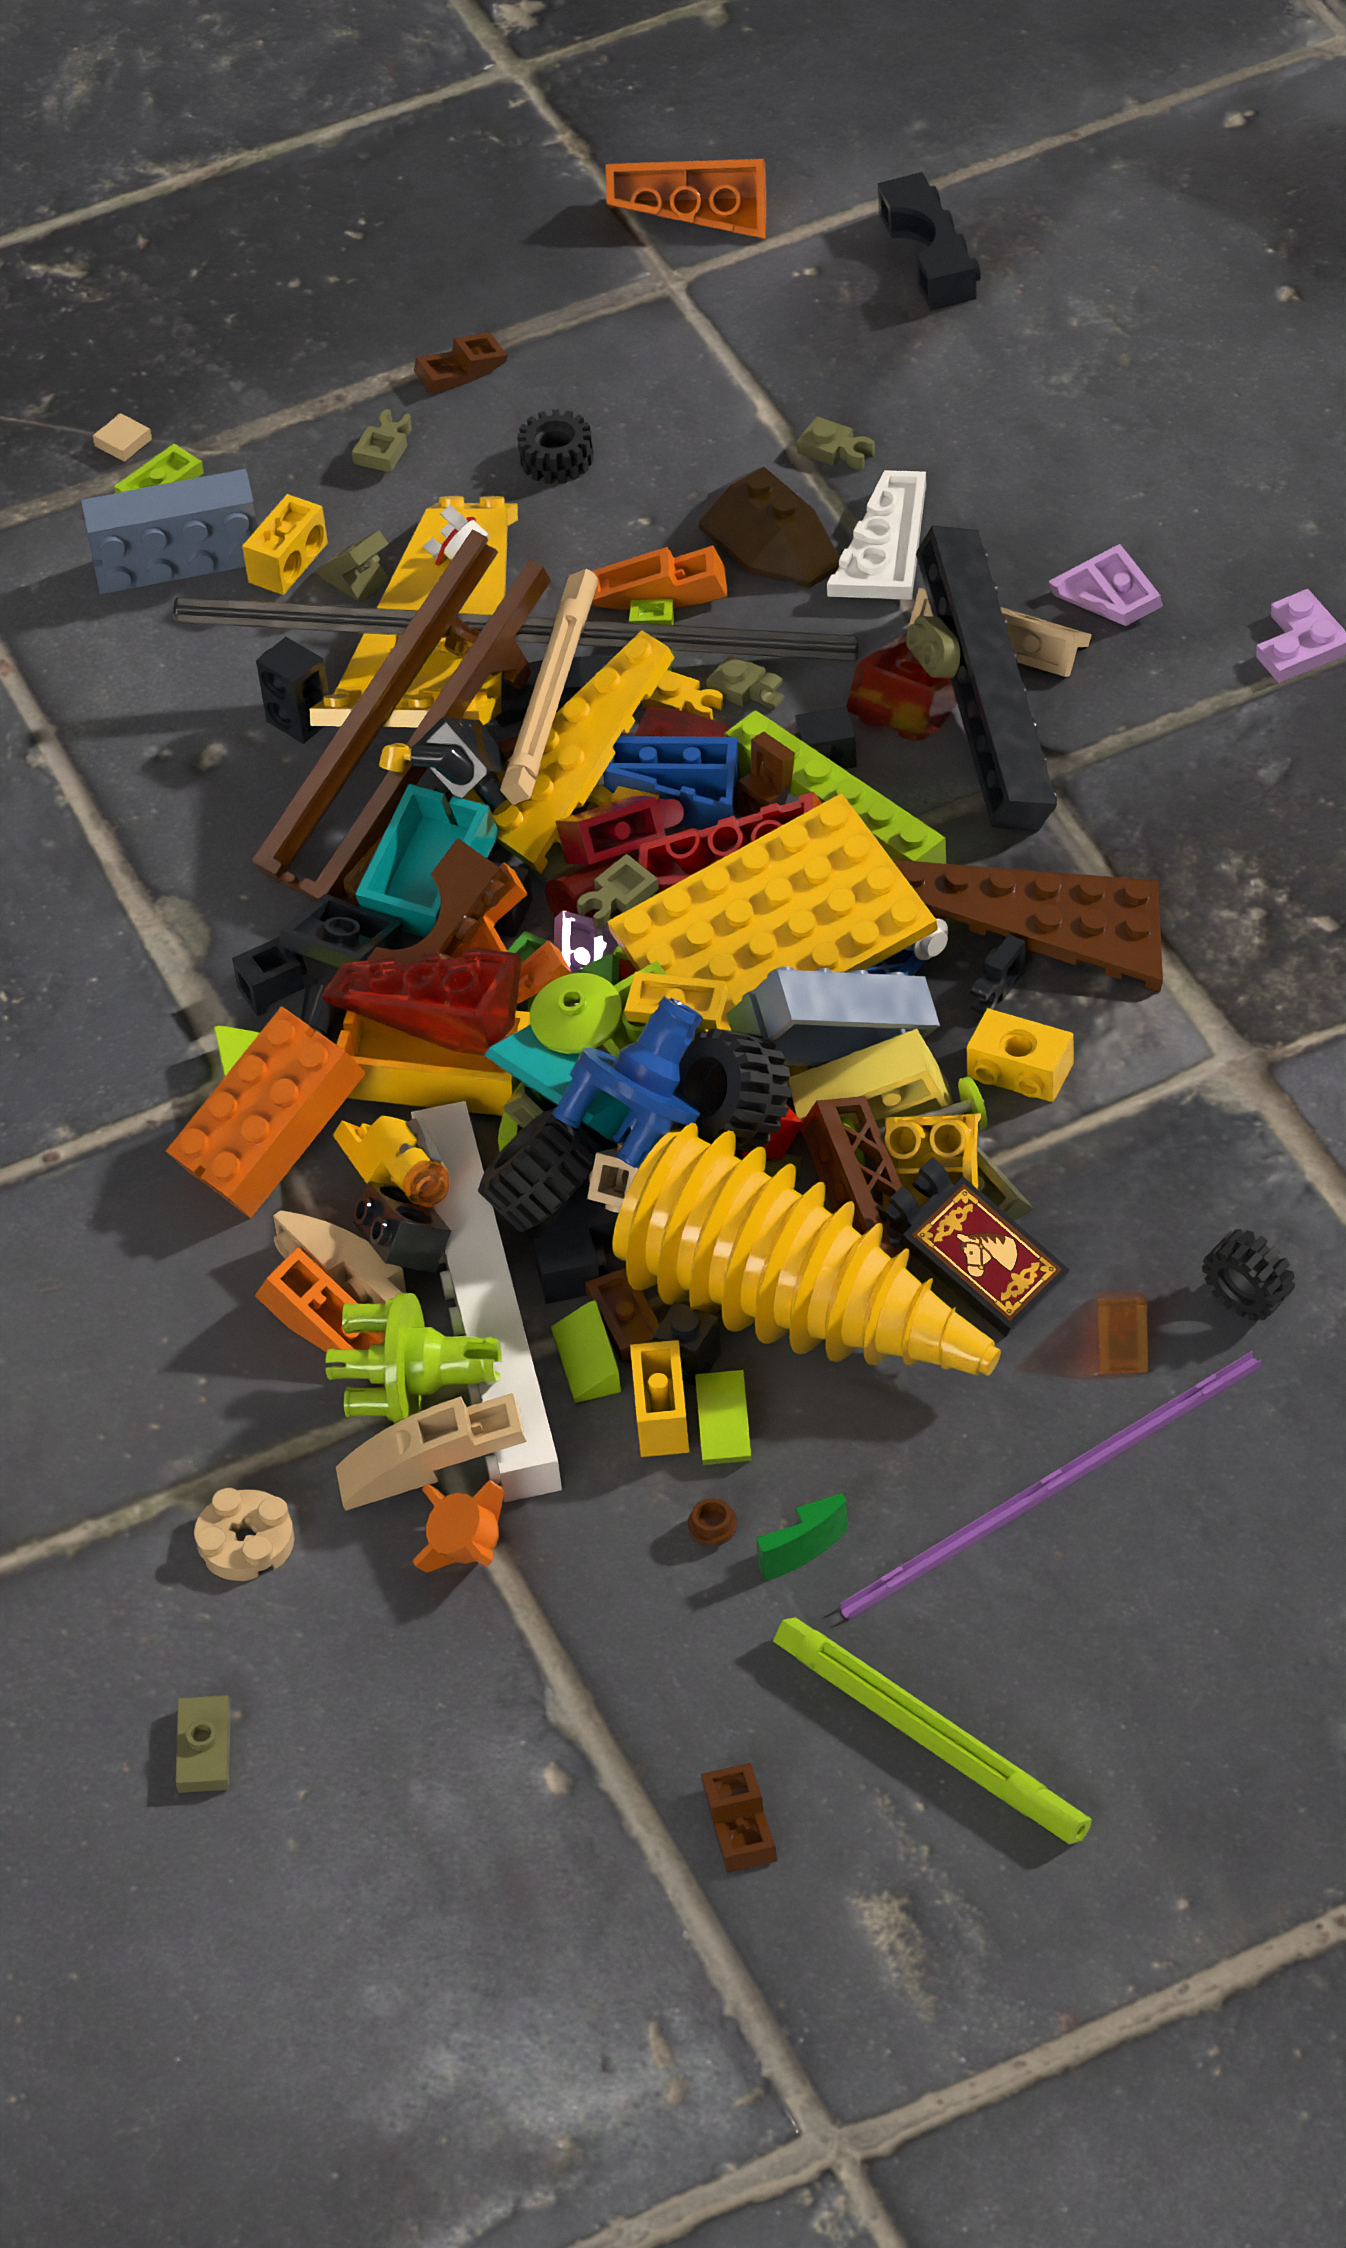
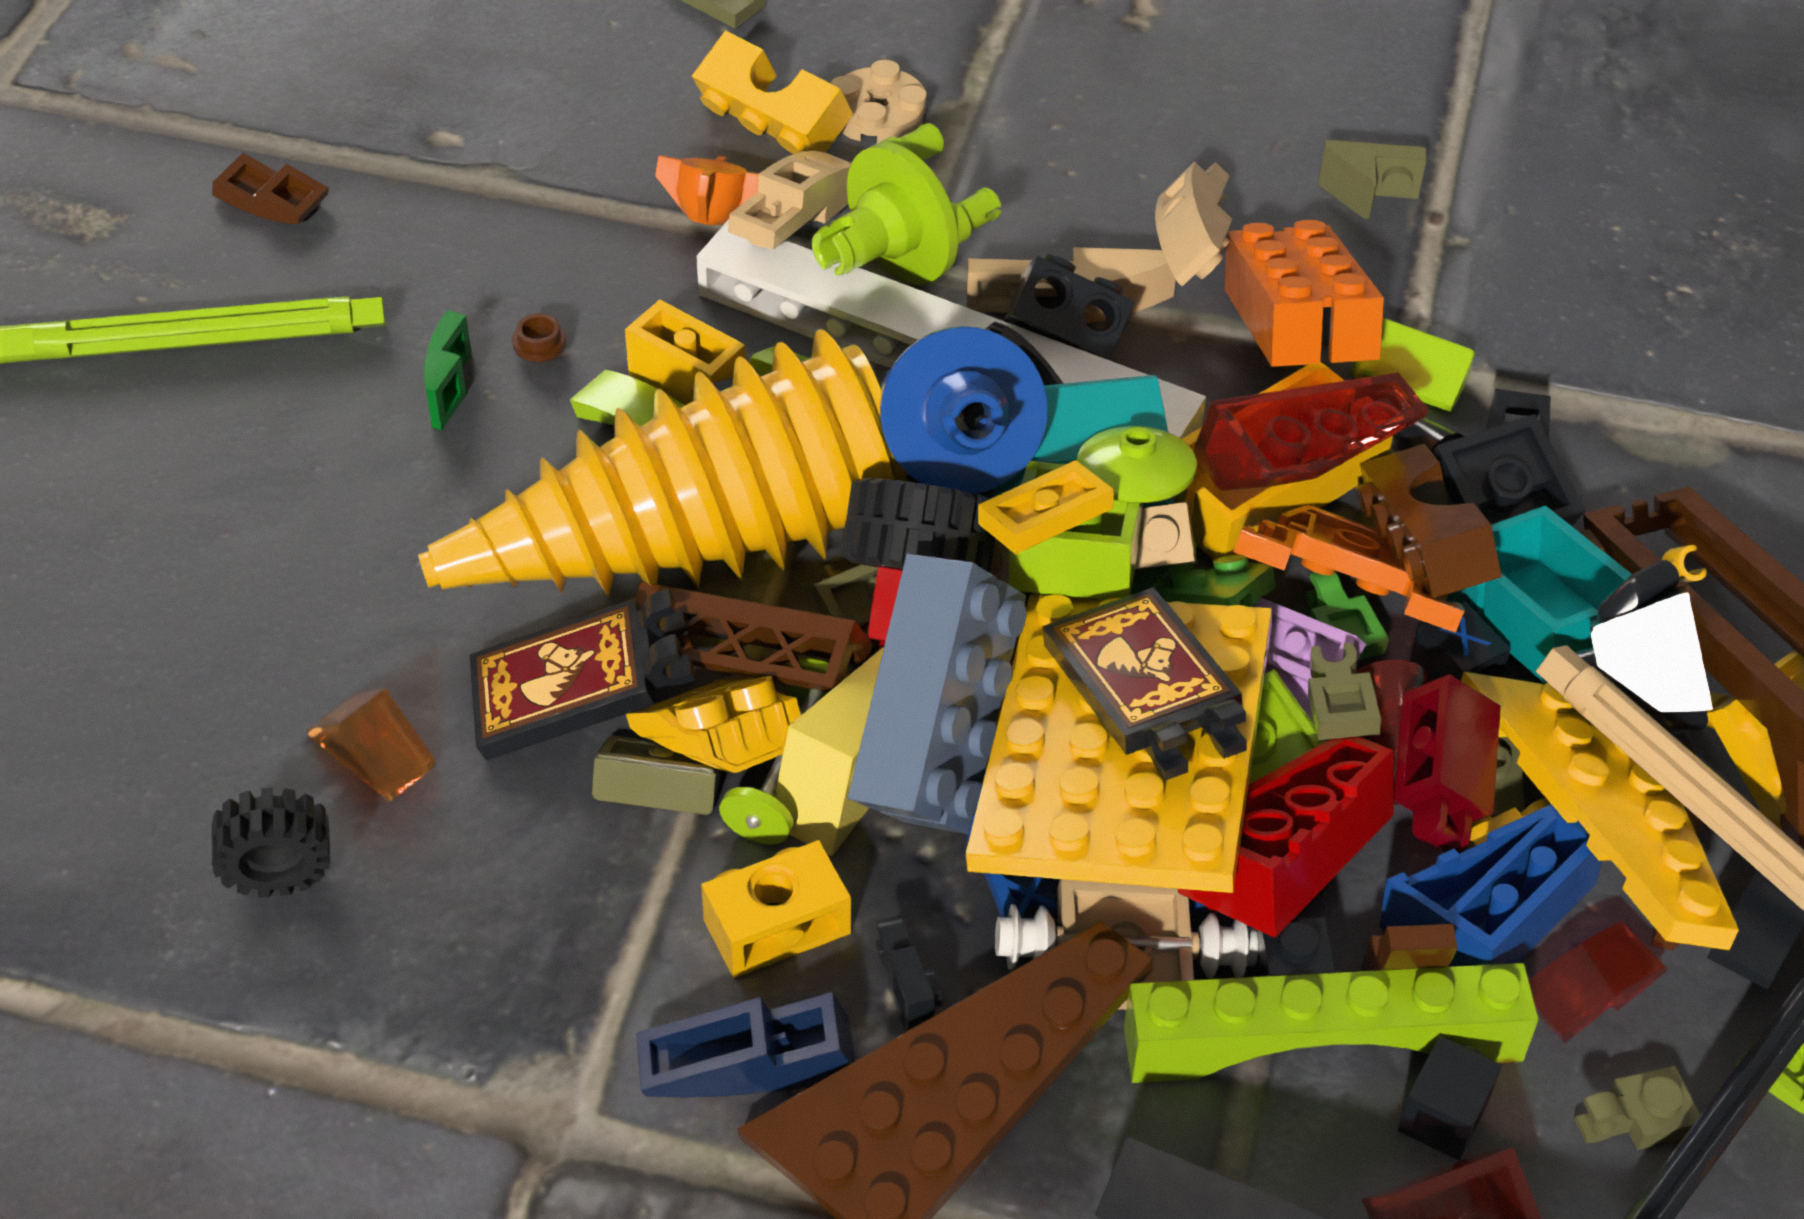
camera: 125 degrees right, 0 degrees up
orange slope [255,1247,385,1380] -> none
yellow plate [333,1116,449,1207] -> none
yellow plate [642,670,724,725] -> none
medium lavender piece [840,1351,1262,1620] -> none
none -> dark blue slope [636,992,855,1098]
none -> yellow arch [692,30,853,154]
none -> tile [1042,587,1247,781]
none -> tan slope [1155,161,1232,286]
none -> olive slope [1318,140,1426,219]

